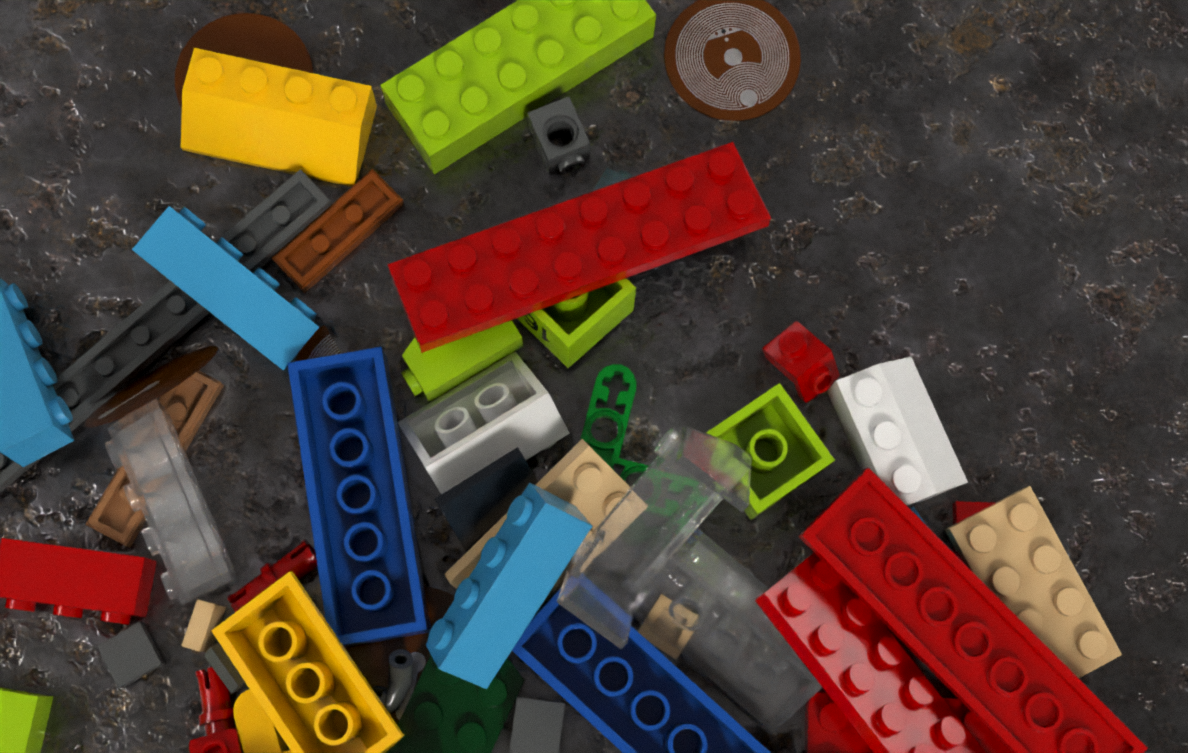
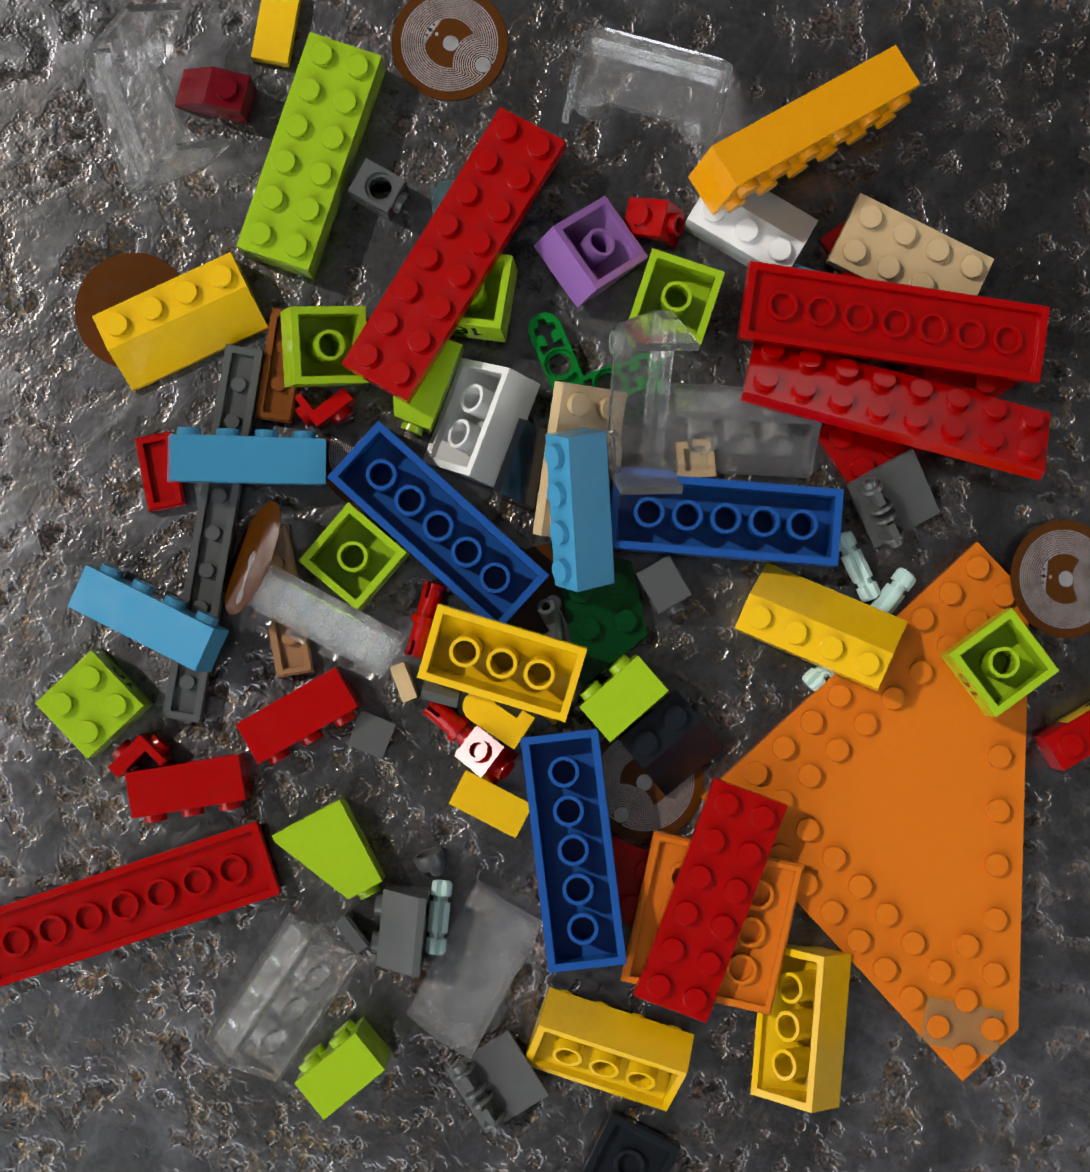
camera: 30 degrees left, 10 degrees up
none -> red tile [134,431,188,513]
none -> lime brick [280,306,370,388]
none -> red bracket [294,387,357,431]
none -> lime brick [298,502,410,611]
none -> medium lavender slope [534,195,648,308]
none -> clear windscreen [561,27,733,158]
none -> light orange brick [688,45,920,216]

